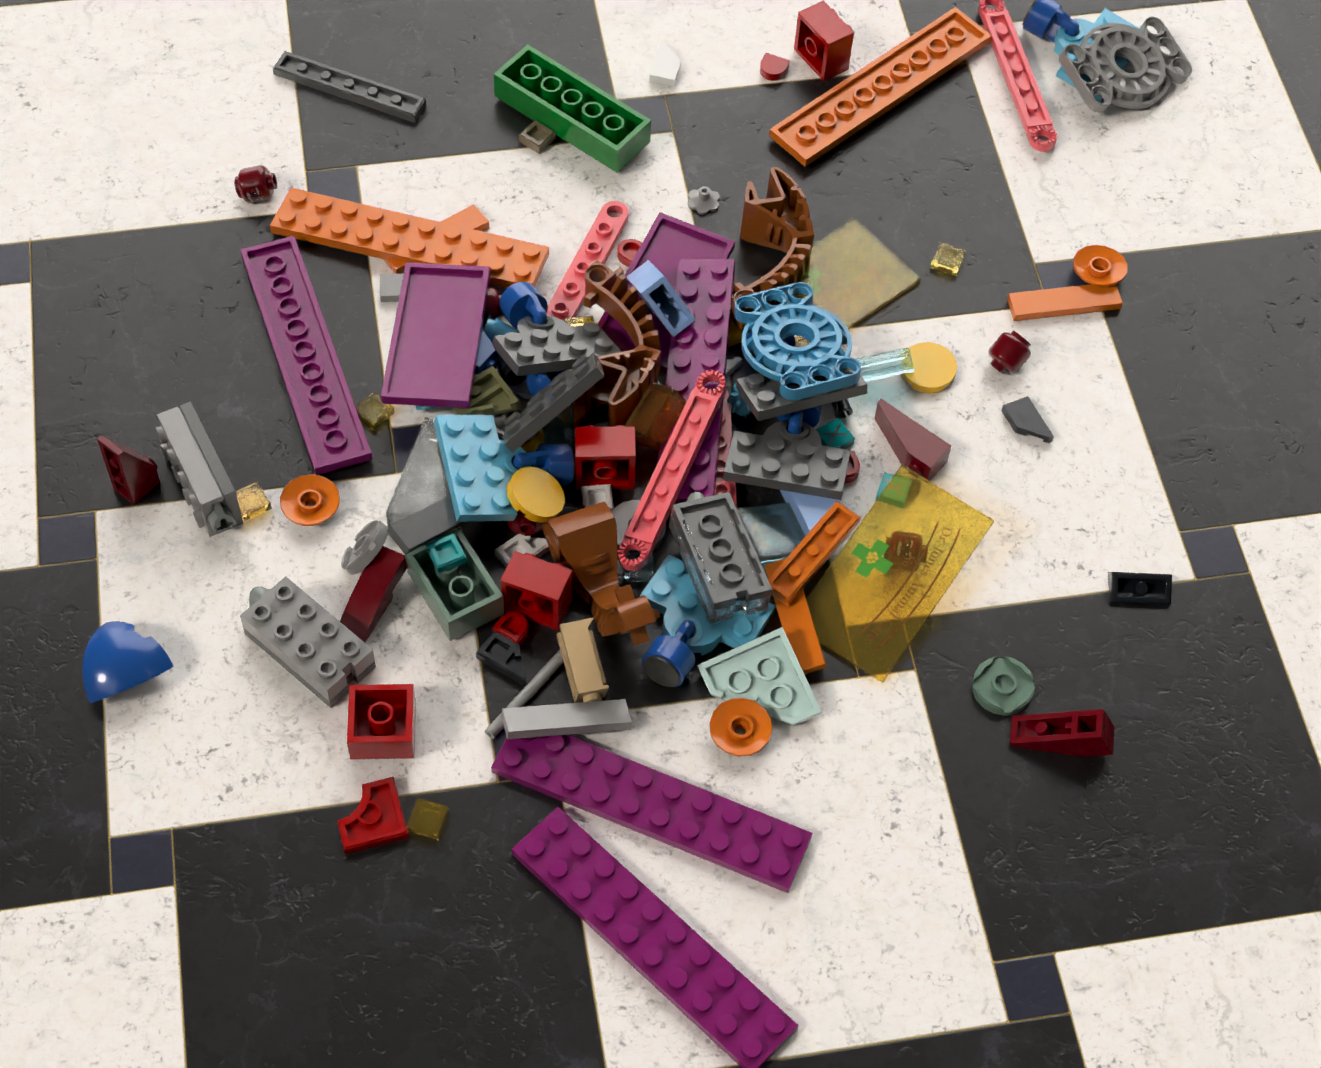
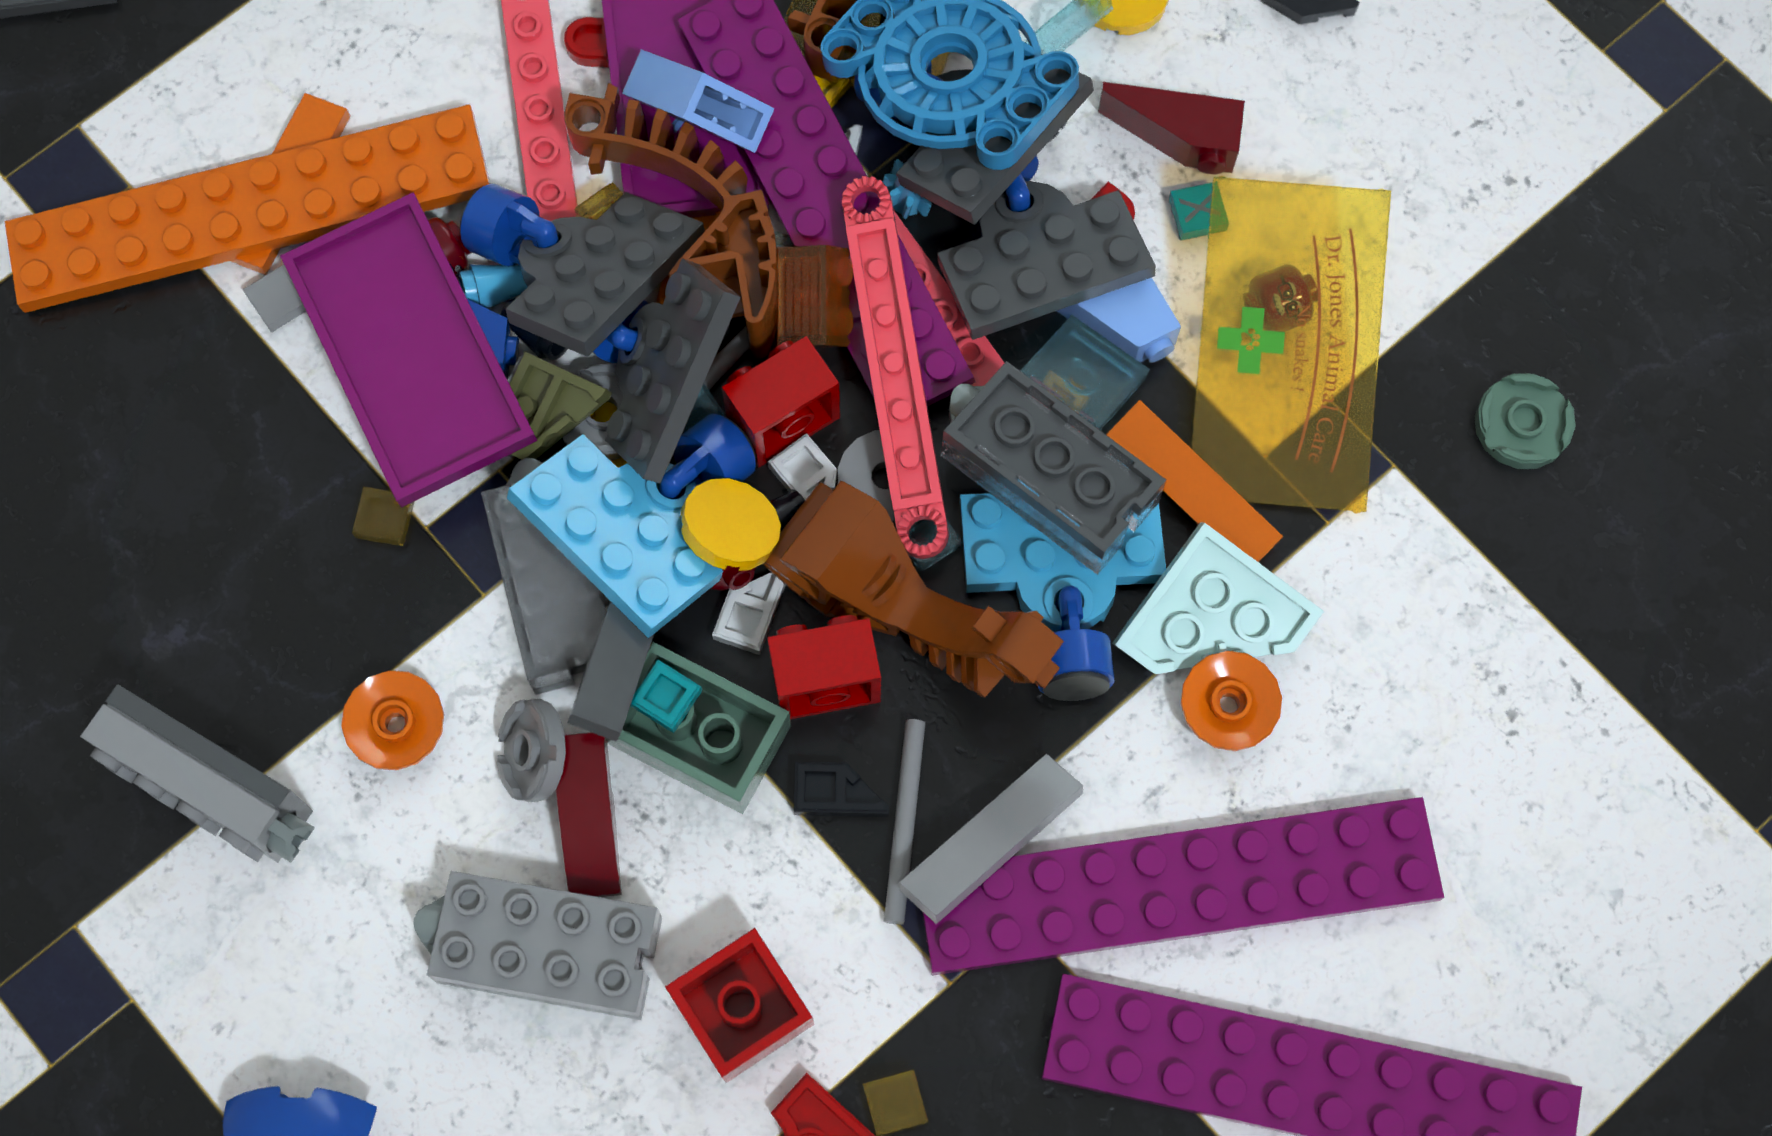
camera: 30 degrees left, 15 degrees up
dark red slope [97,435,160,505] -> none
clear yellow tile [236,481,272,521] -> none
magenta plate [240,236,373,475] -> none
red tile [492,612,529,647] -> none
tan window [557,618,609,703] -> none
orange tile [768,501,861,606] -> none
teal tile [816,418,855,449] -> none
dark red slope [1010,709,1115,757] -> none
black slope [1108,572,1172,604] -> none

